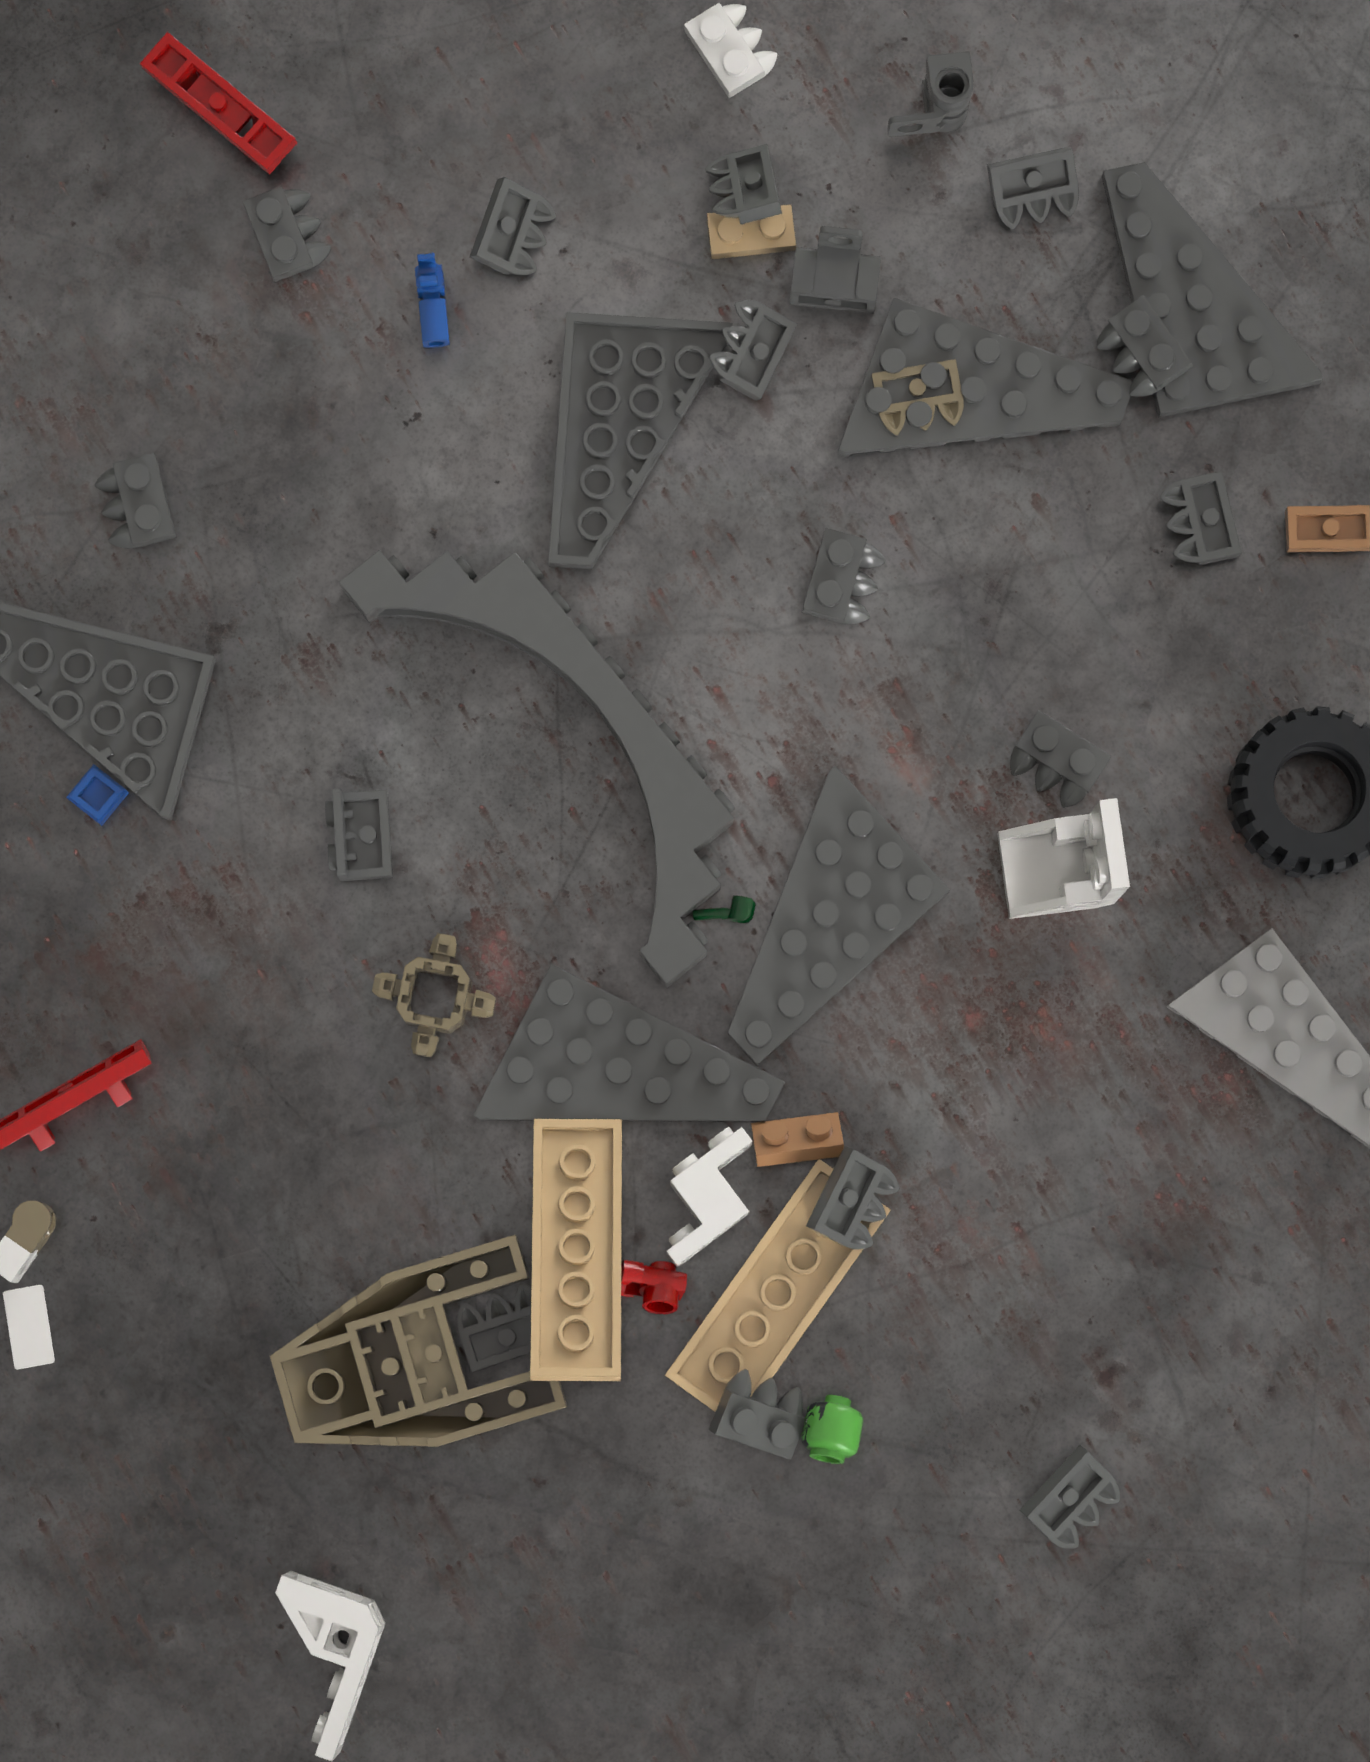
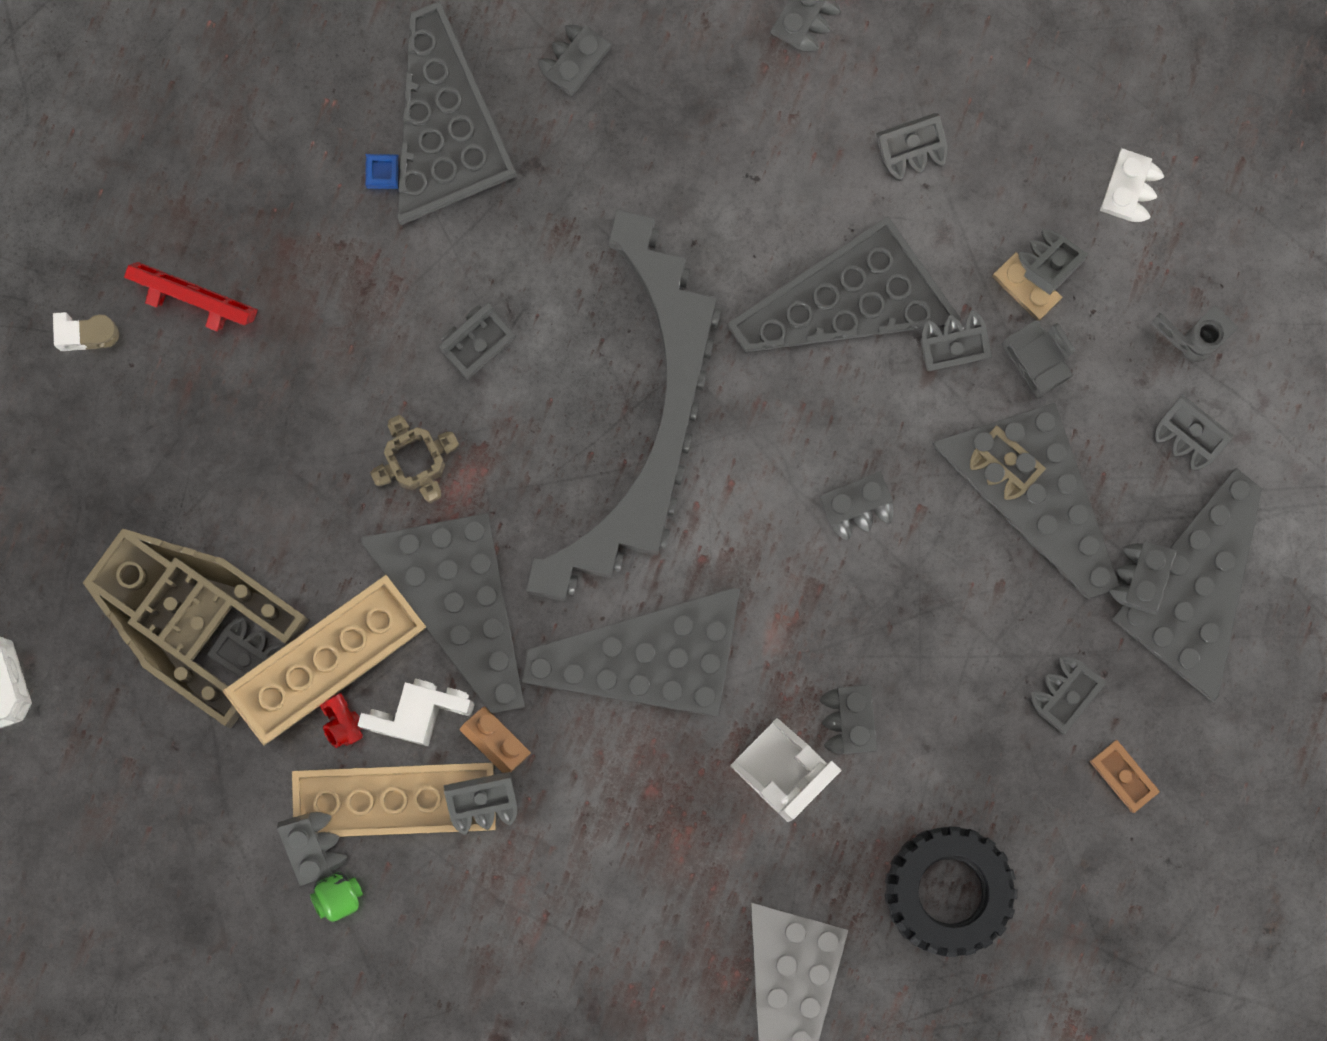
camera: 50 degrees right, 0 degrees up
white sticker [3,1285,55,1370] -> none
blue bar [415,253,450,348] -> none
dark green hand [693,895,756,924] -> none

